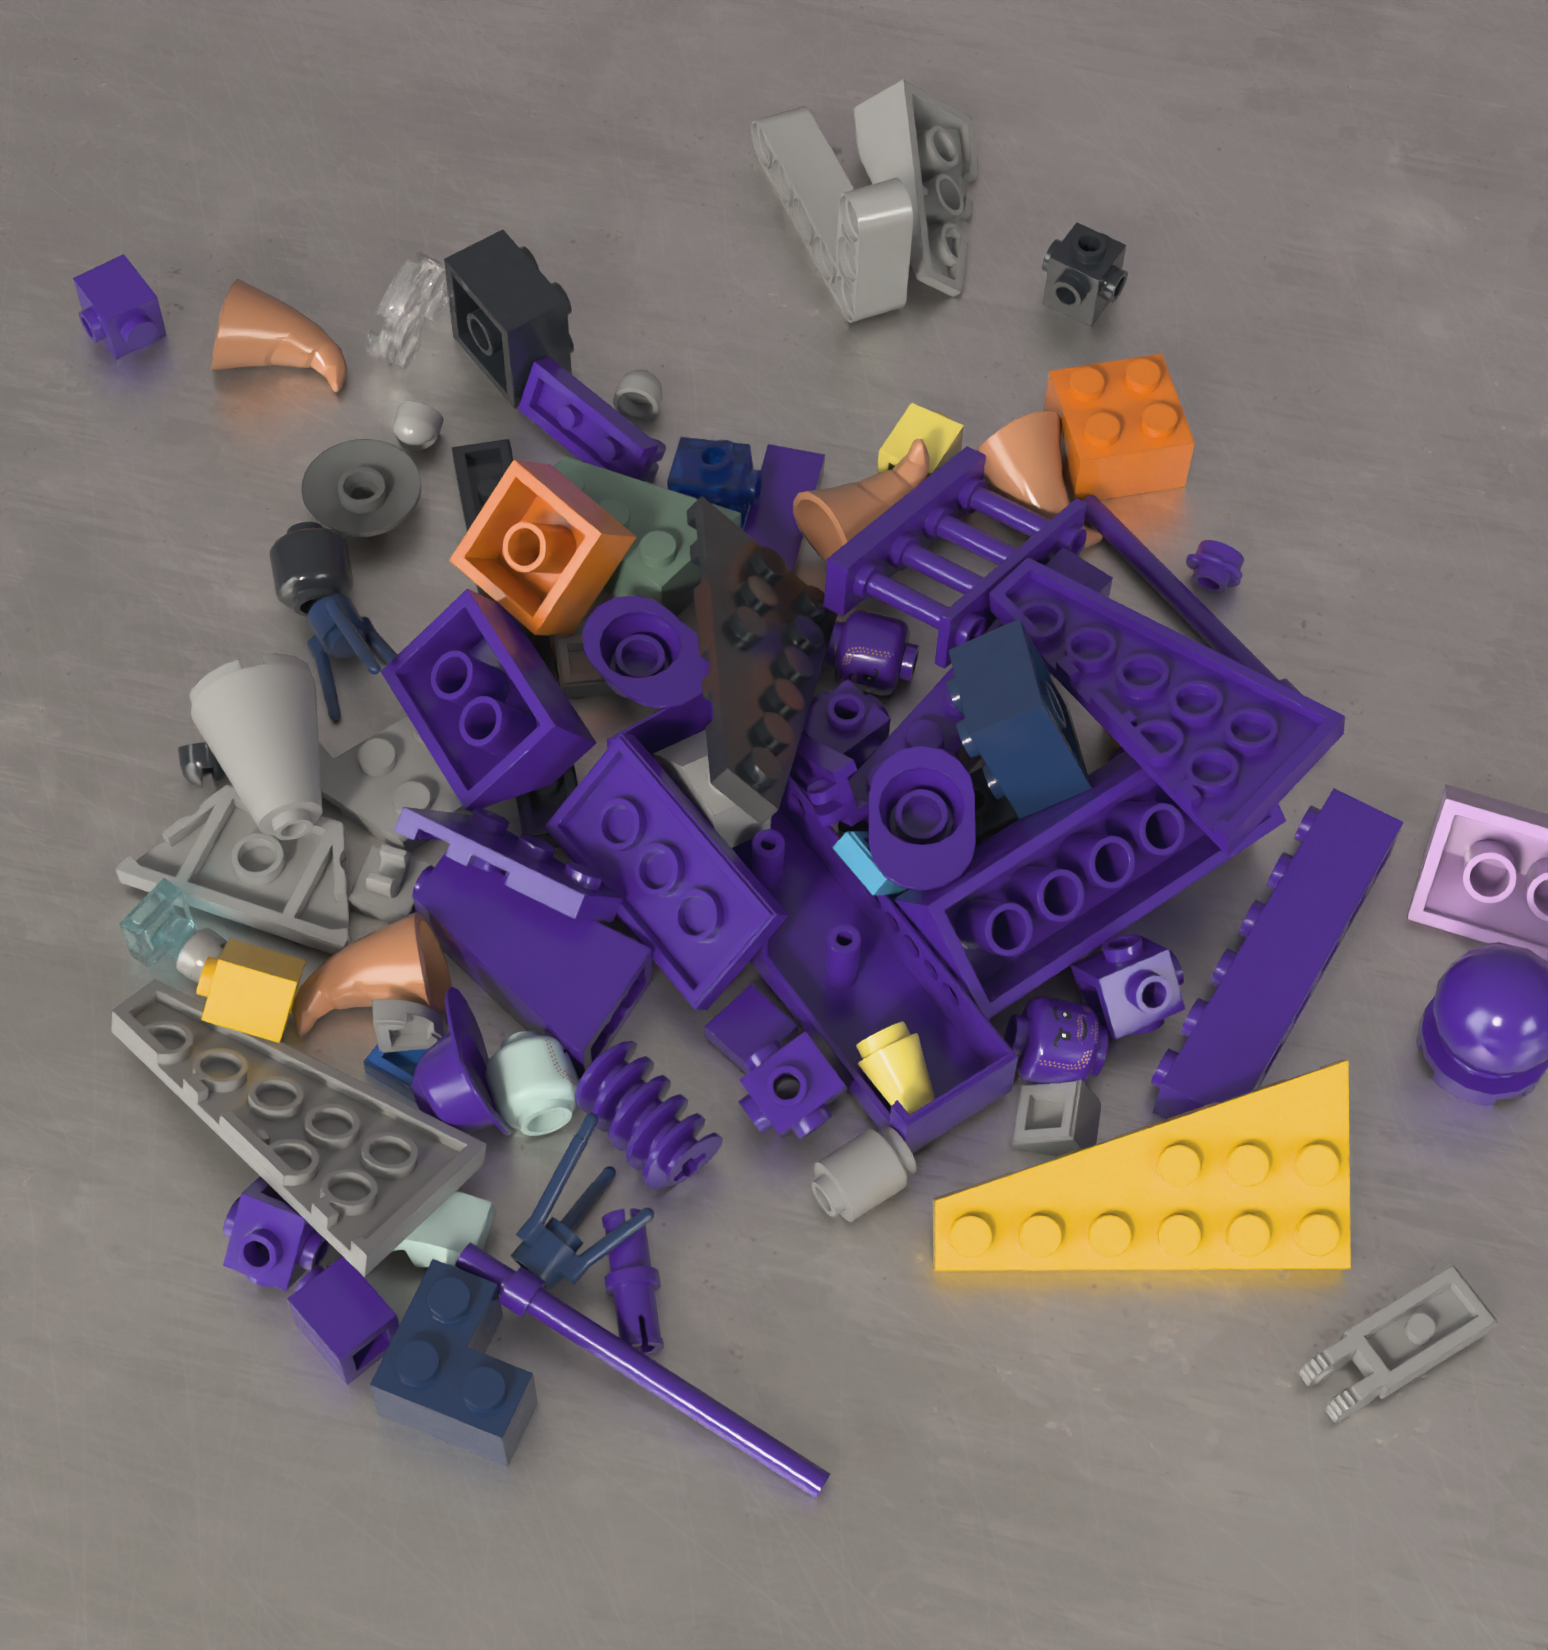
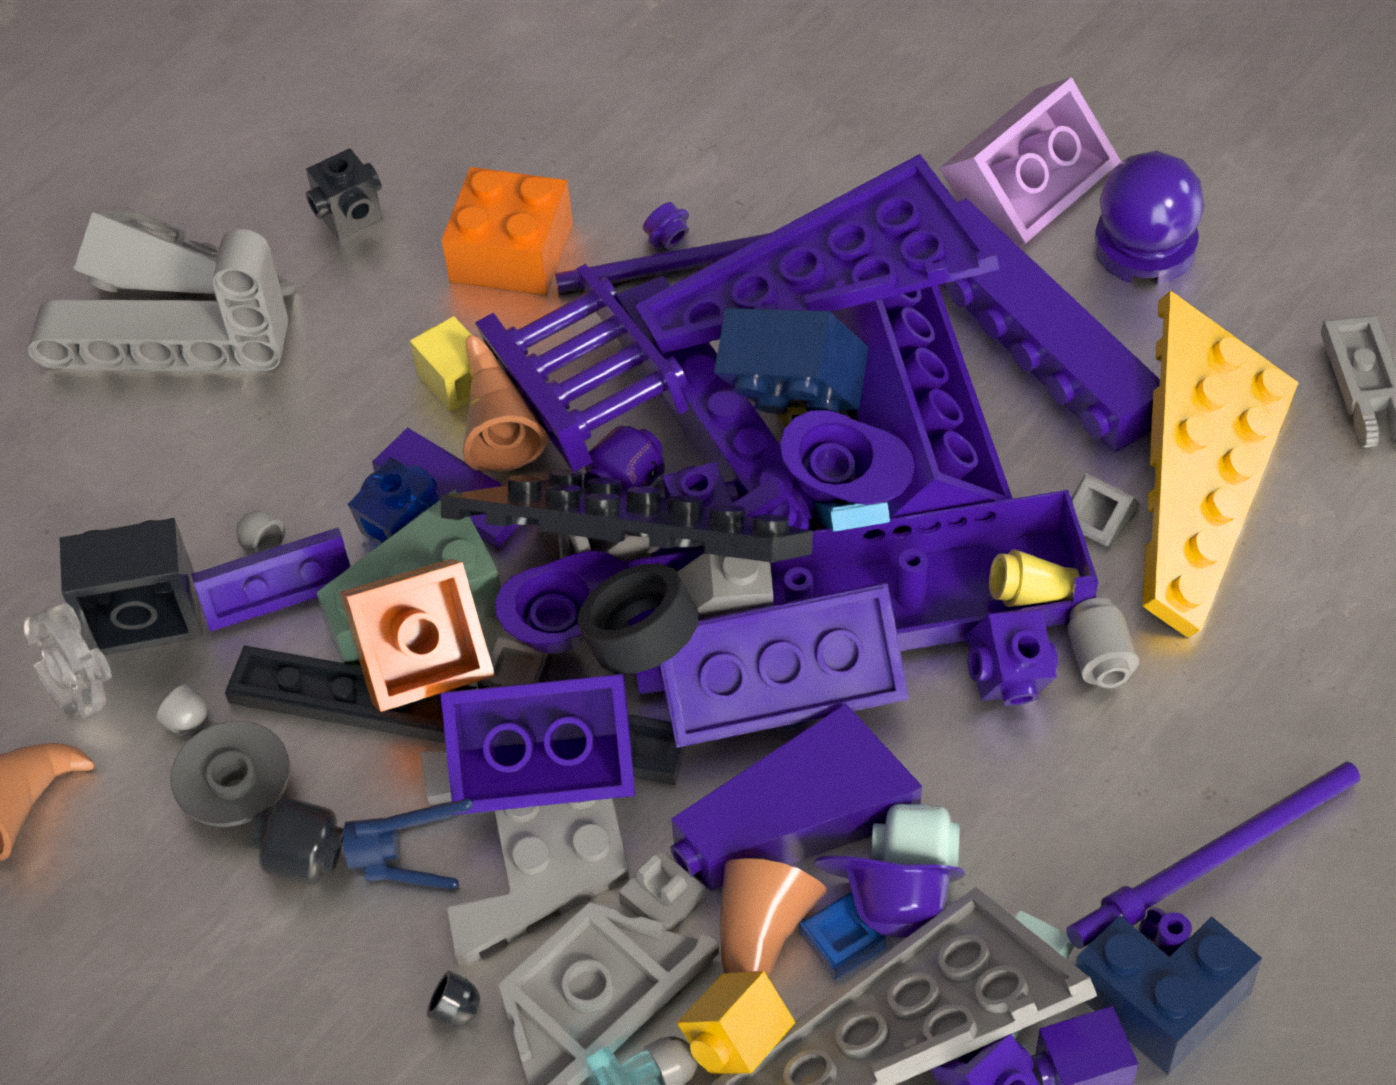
camera: 60 degrees left, 5 degrees down
light grey cone [189,653,322,840] -> none
light grey tile [372,999,446,1053] -> none
dark purple wing [394,807,623,922] -> none
dark blue plant [510,1113,655,1292] -> none
dark purple piece [574,1041,723,1190] -> none
dark purple pin [602,1208,664,1355] -> none
dark purple tile [704,985,798,1074] -> none
nougat hat [976,411,1102,549] -> none
dark purple head [1004,996,1108,1084] -> none
dark purple brick [1071,934,1185,1039] -> none
none -> black tyre [578,563,699,674]
none -> dark purple arm [1138,907,1192,957]

